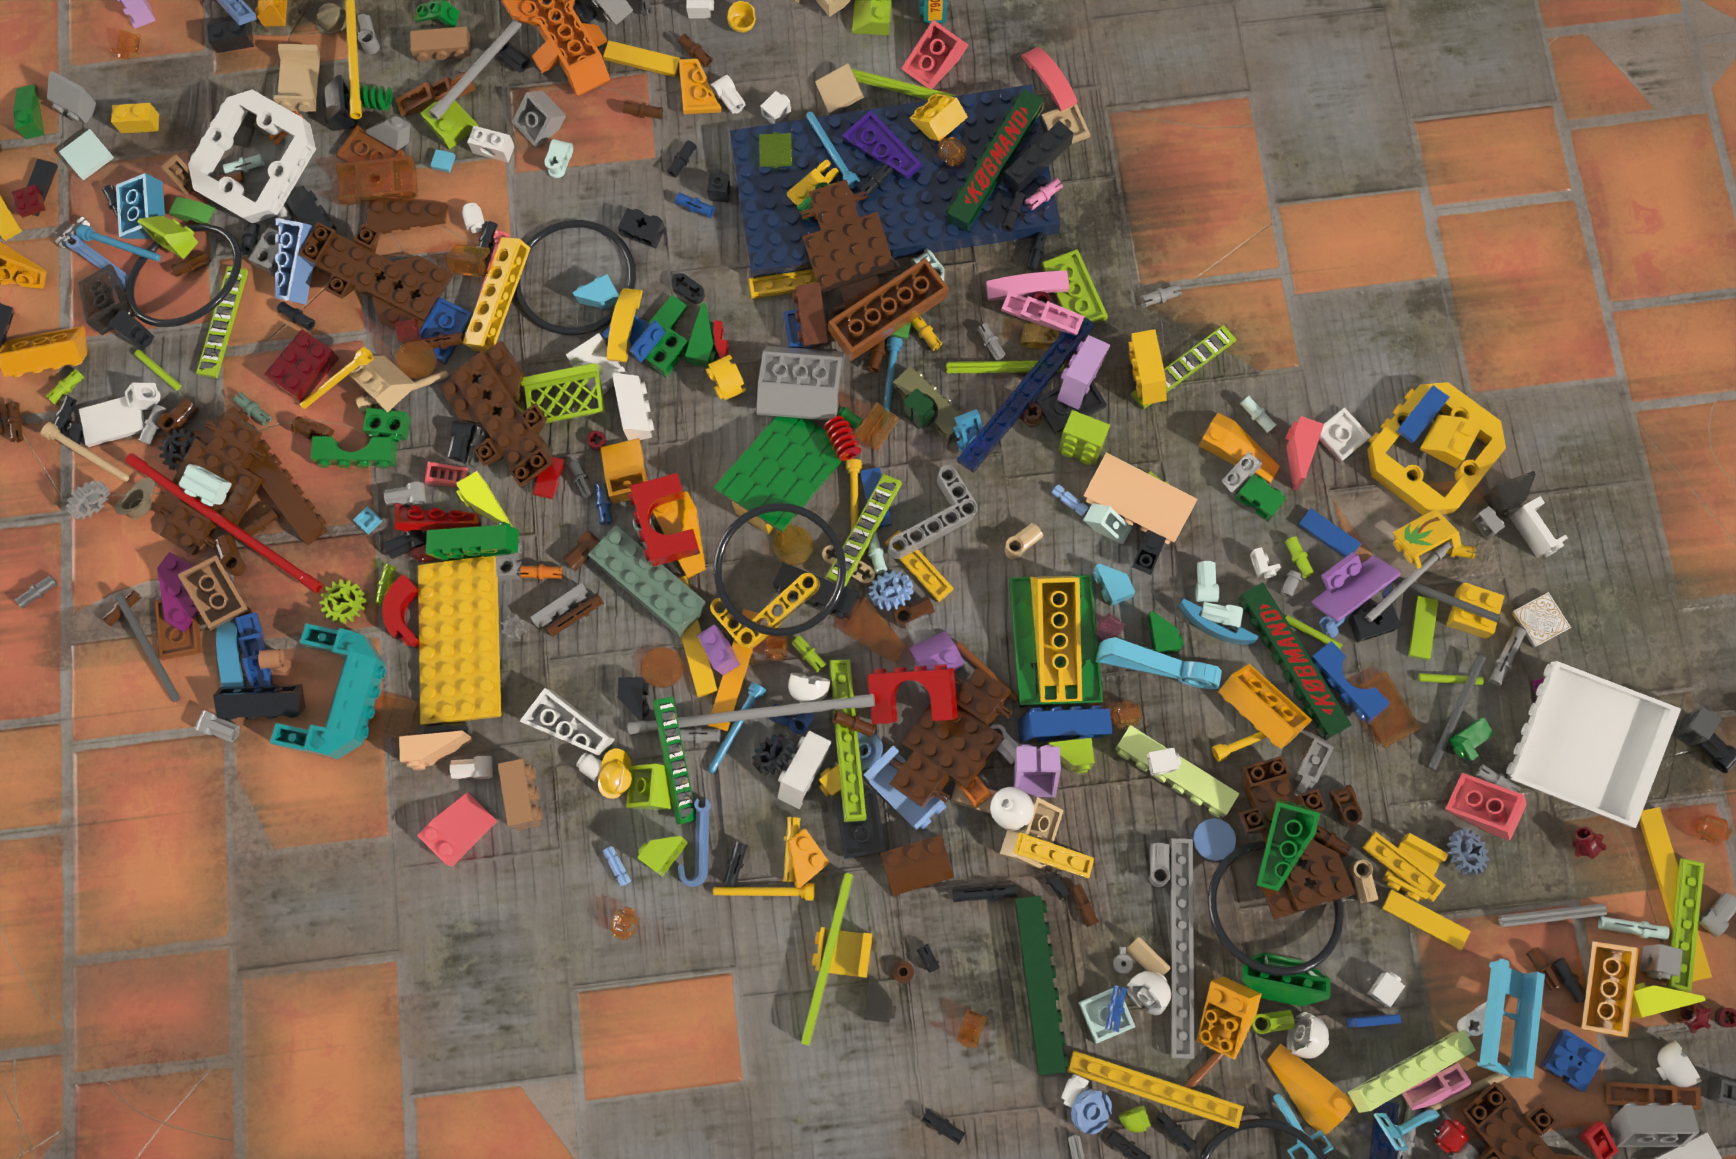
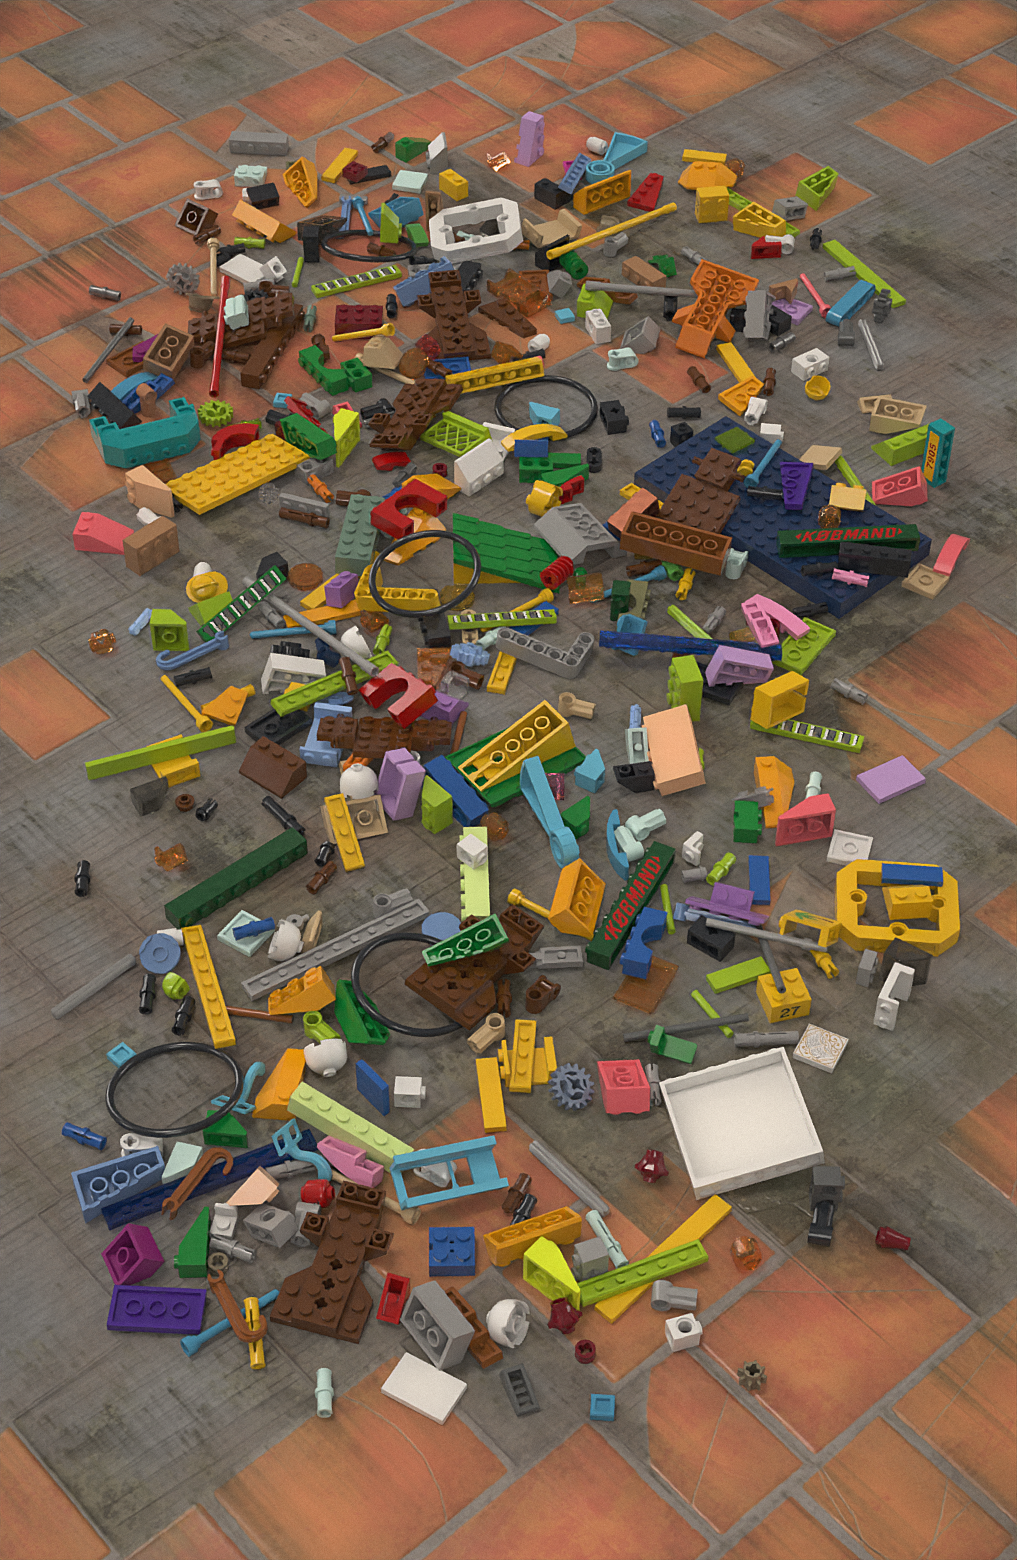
camera: 50 degrees right, 30 degrees down
white wedge [520,688,615,756] -> none
none -> lavender tile [856,755,926,804]

